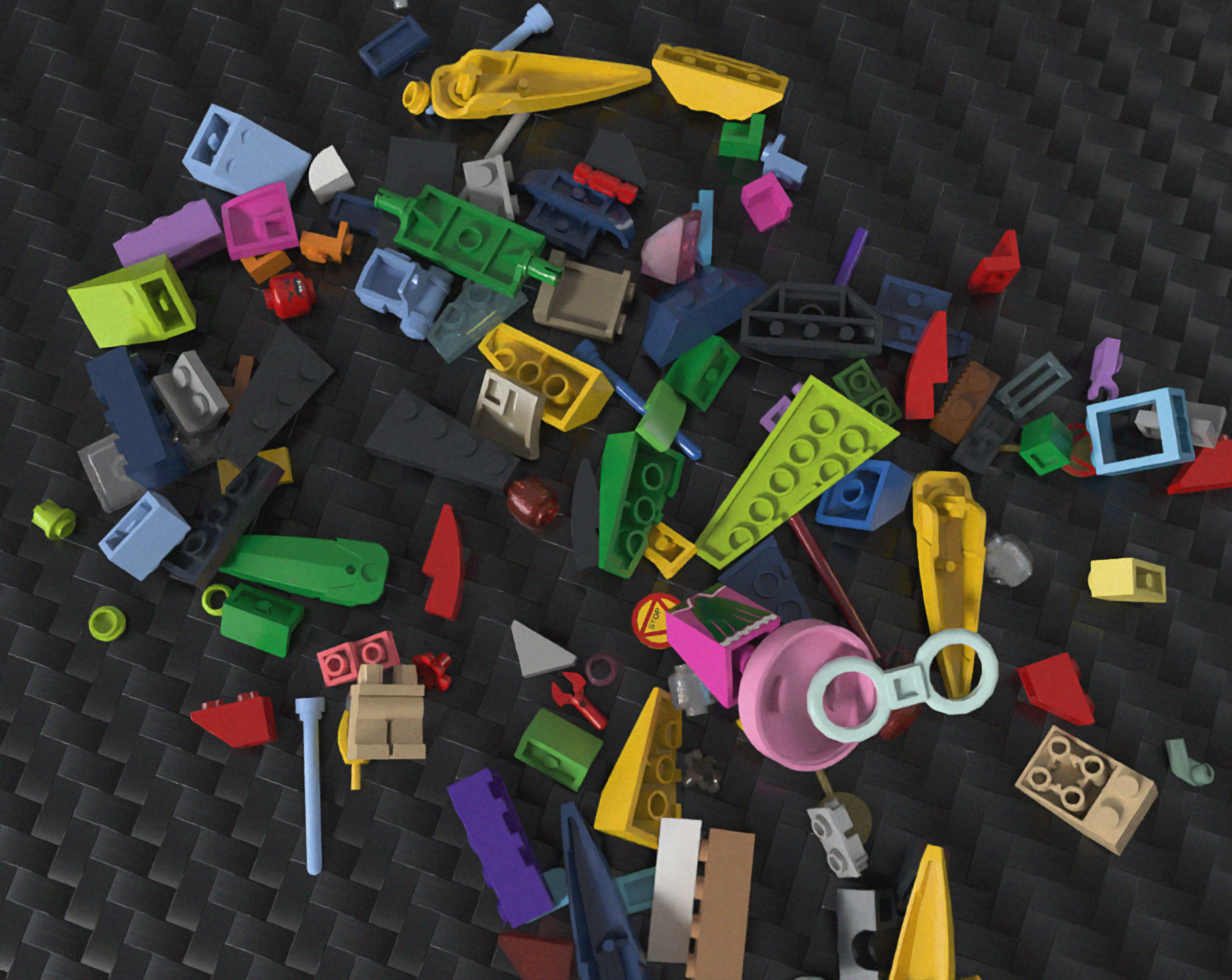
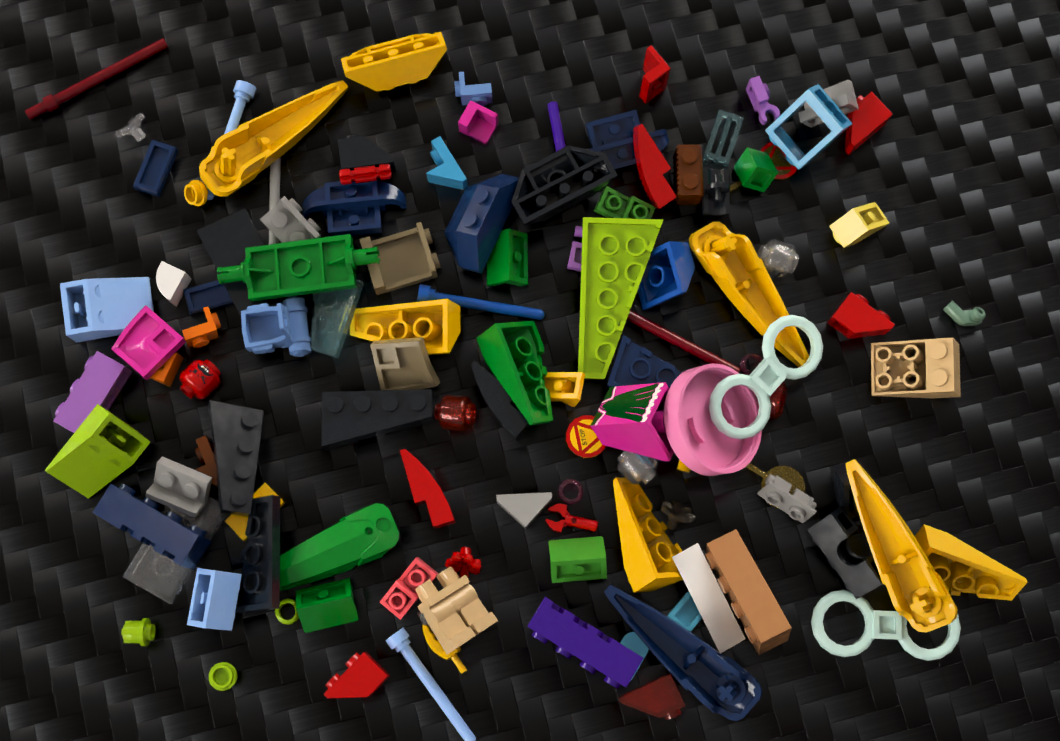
camera: 40 degrees left, 0 degrees up
bright green slope [635,380,687,452] -> none
clear pink slope [641,209,702,285] -> none
green panel [719,113,765,160] -> none

